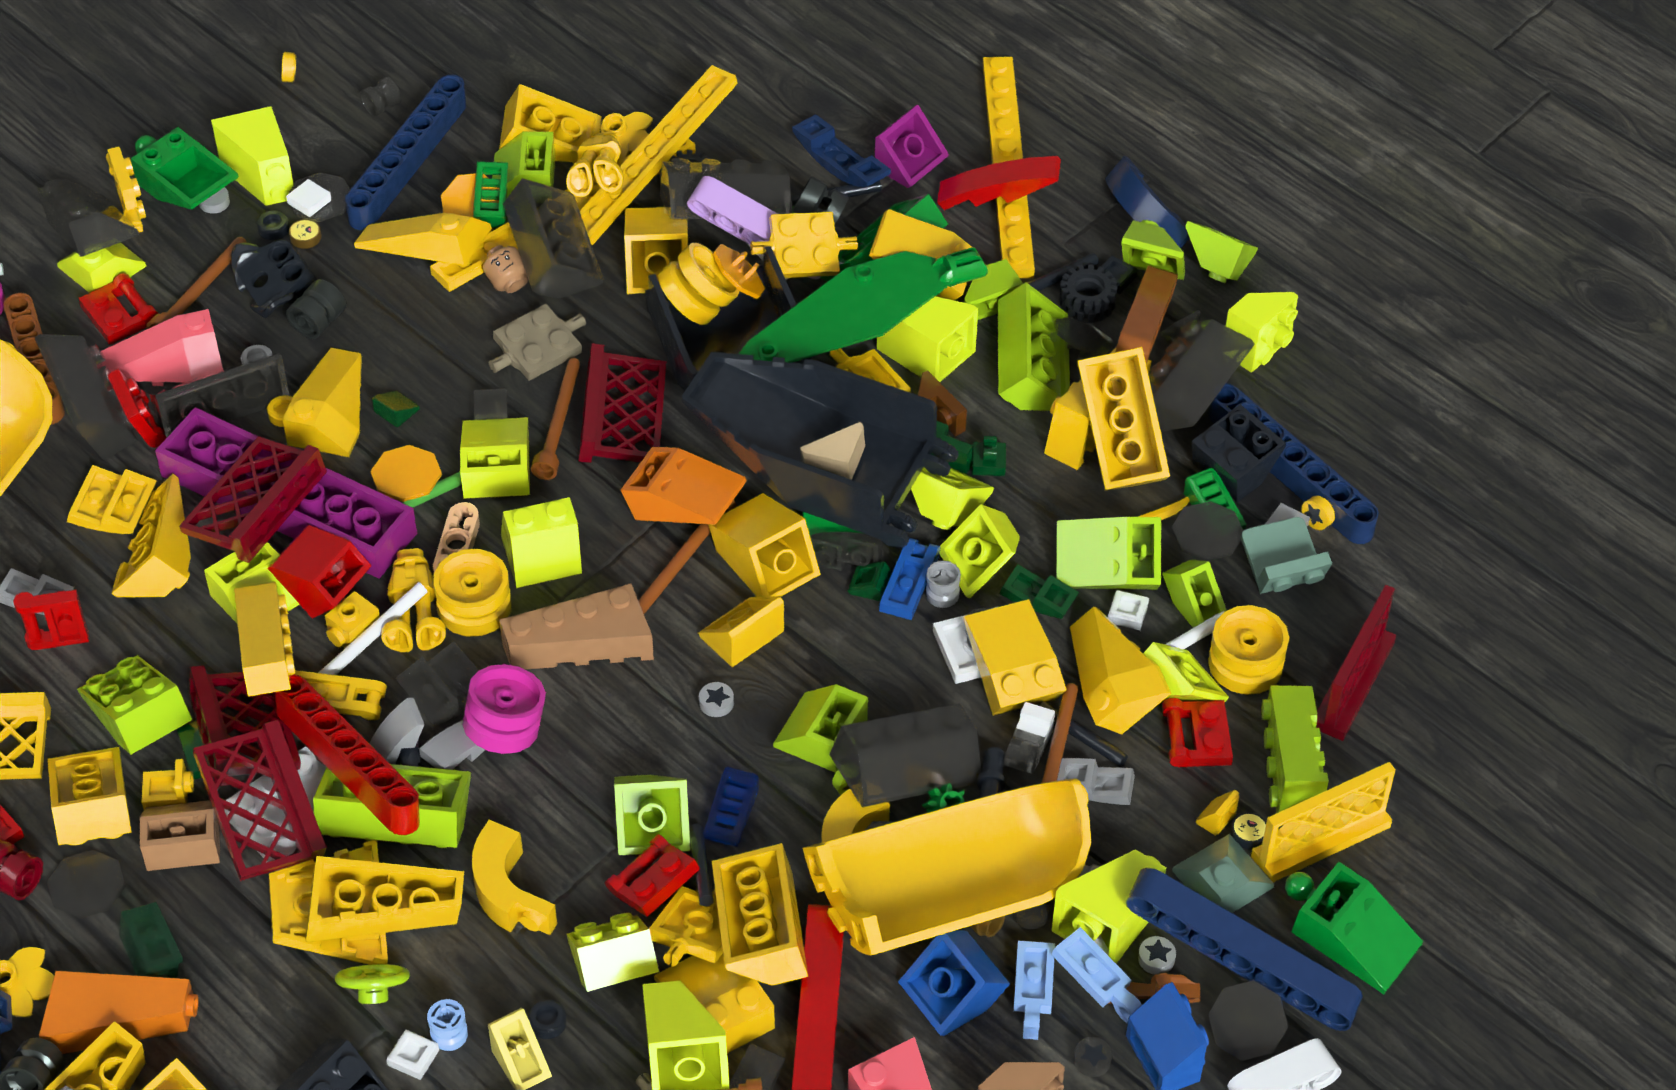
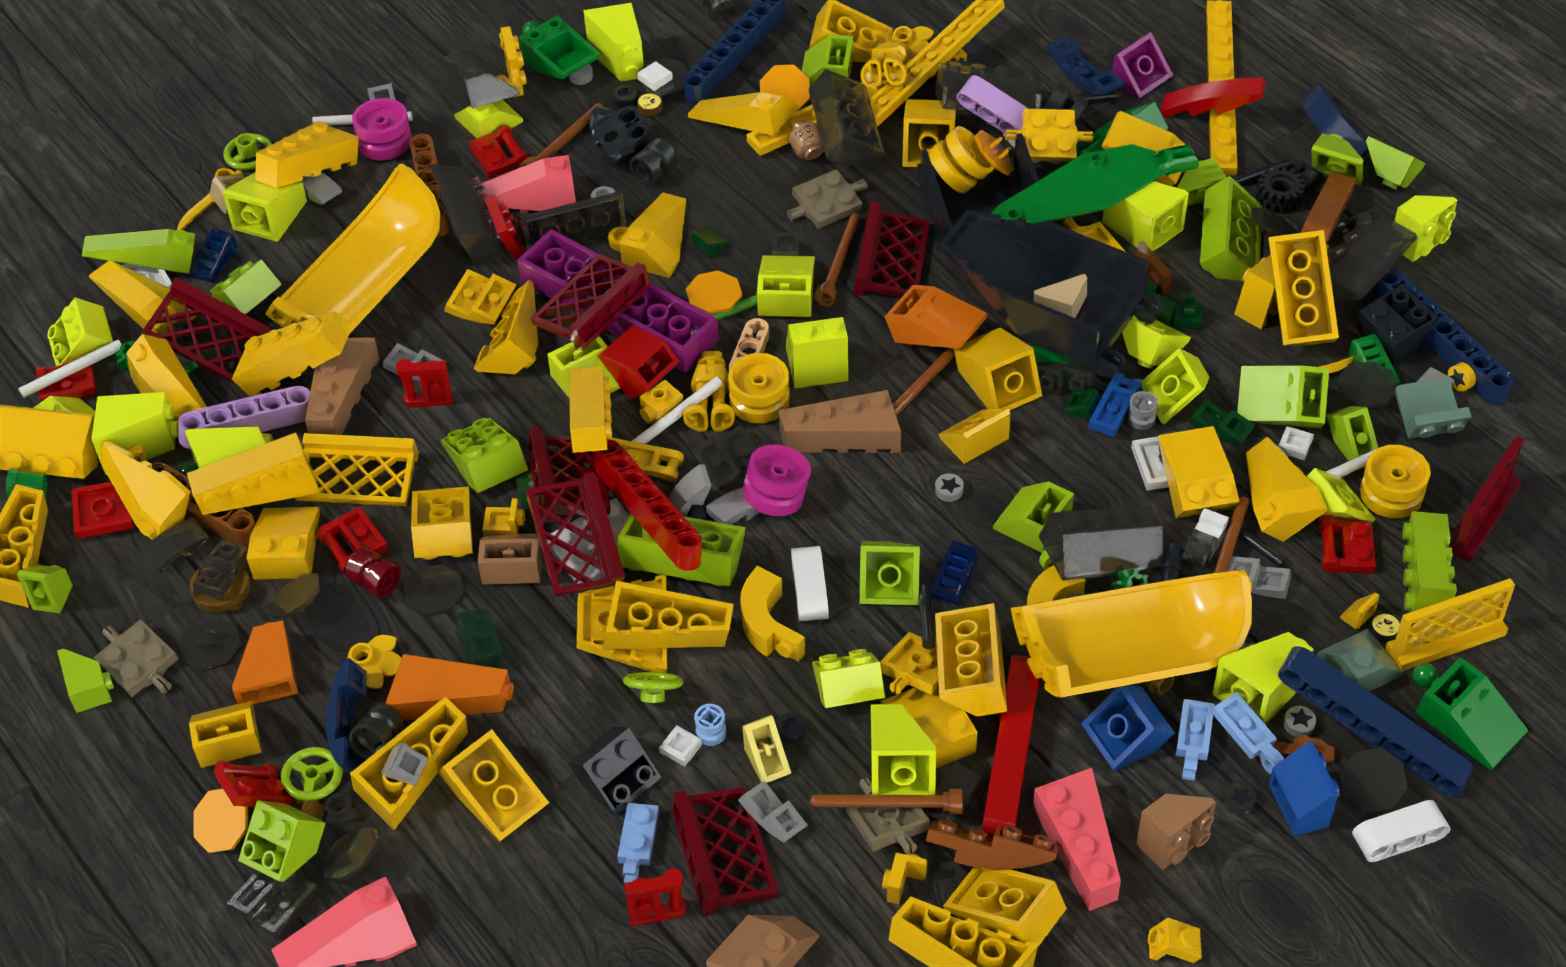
camera: 10 degrees right, 0 degrees up
green slope [473,162,508,228] -> none
red plate [605,834,700,917] -> none
none -> white beam [791,546,829,621]

